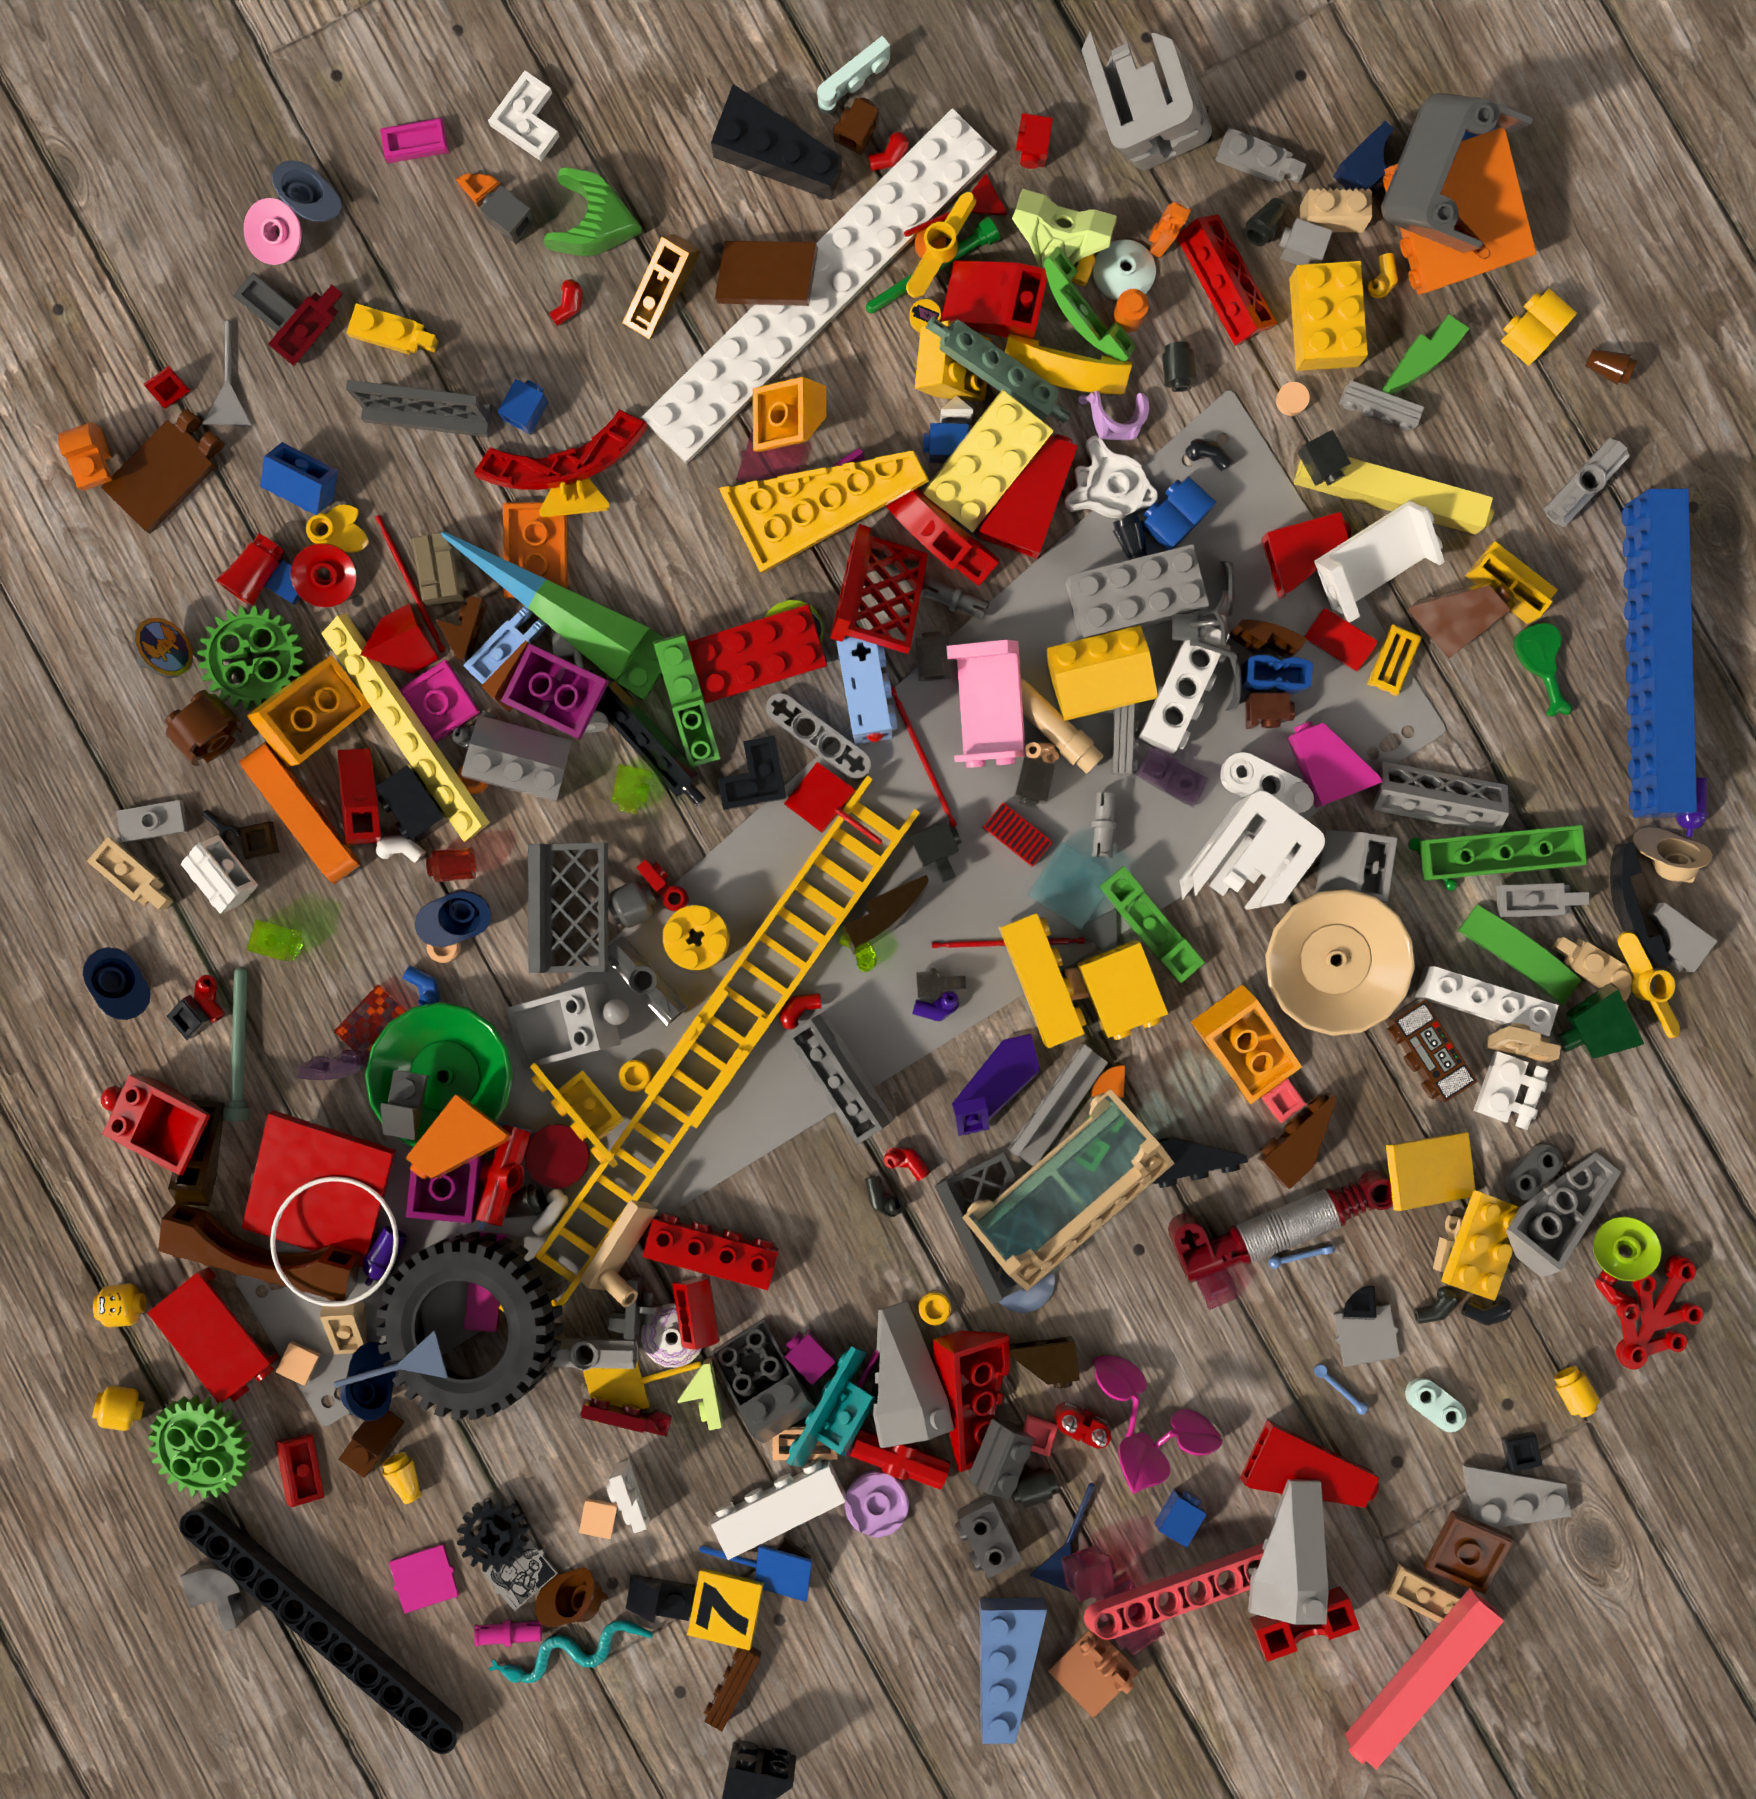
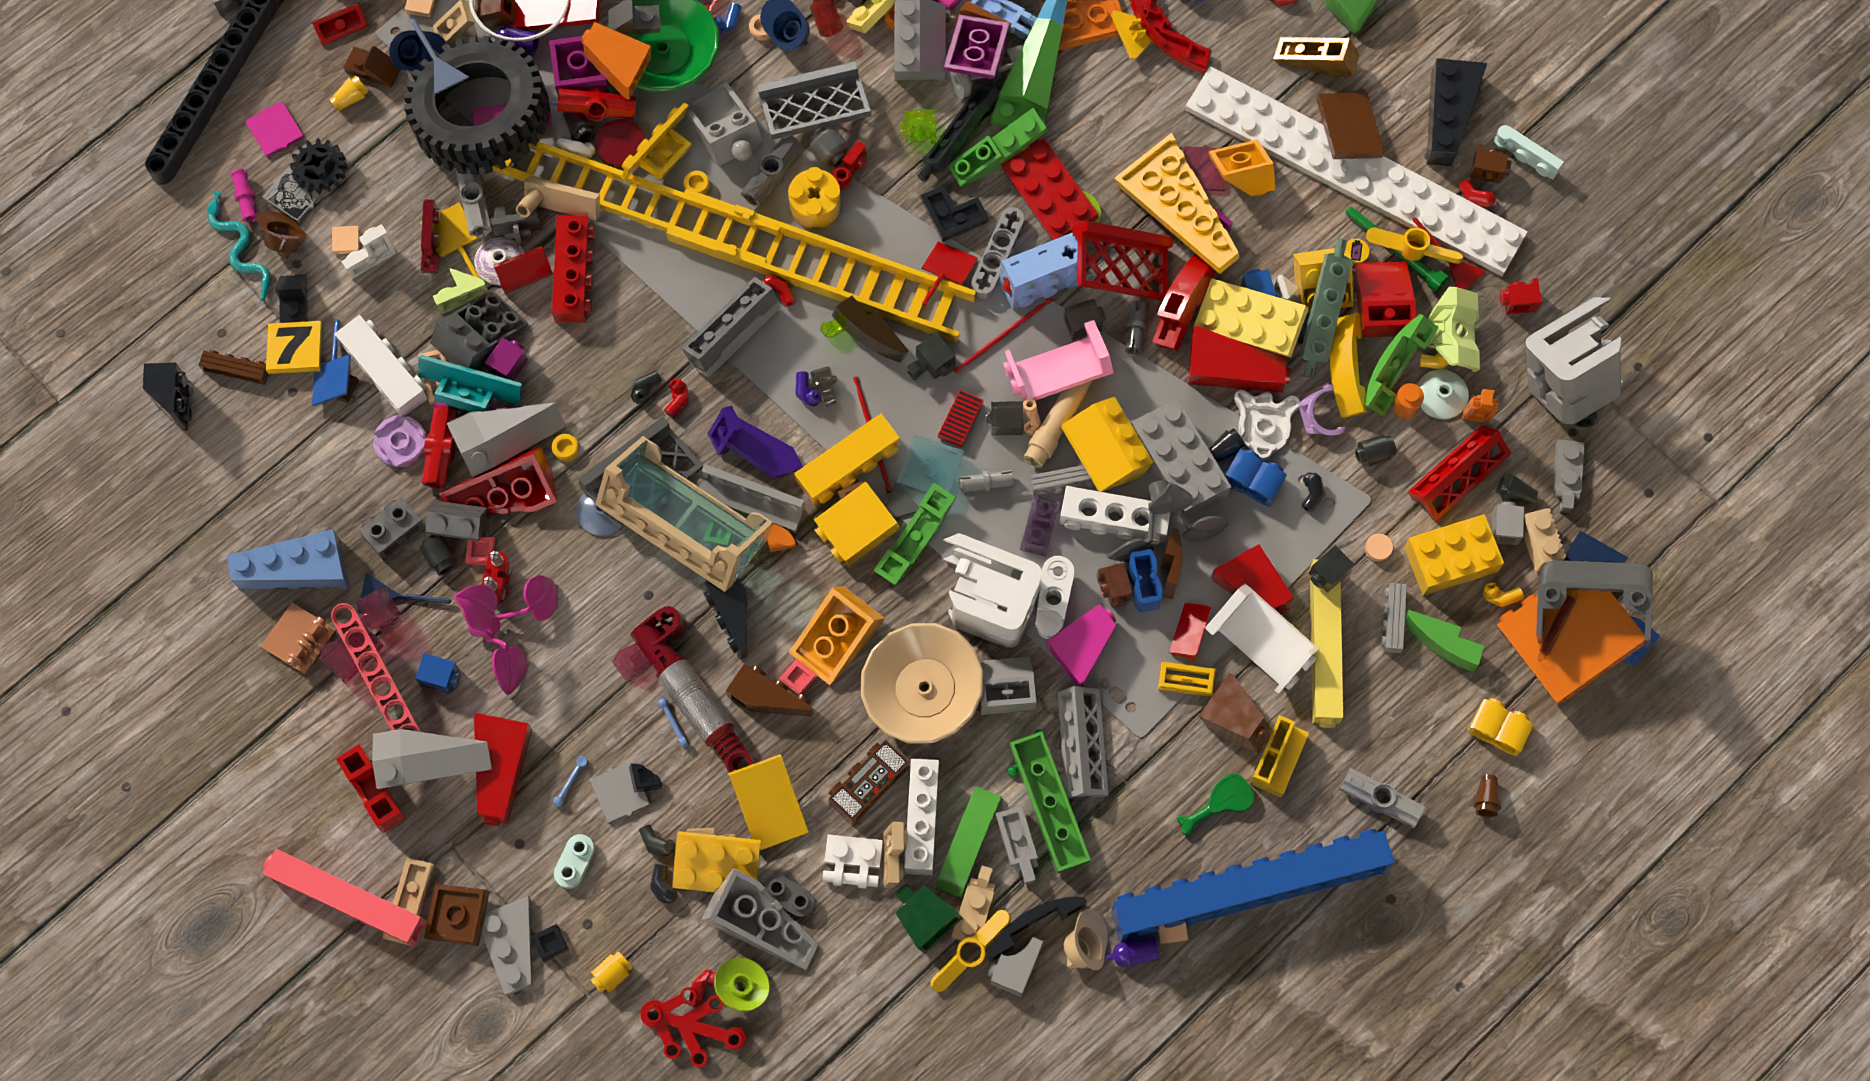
camera: 80 degrees right, 15 degrees down
dark brown slope [1009,1336,1080,1388] -> none

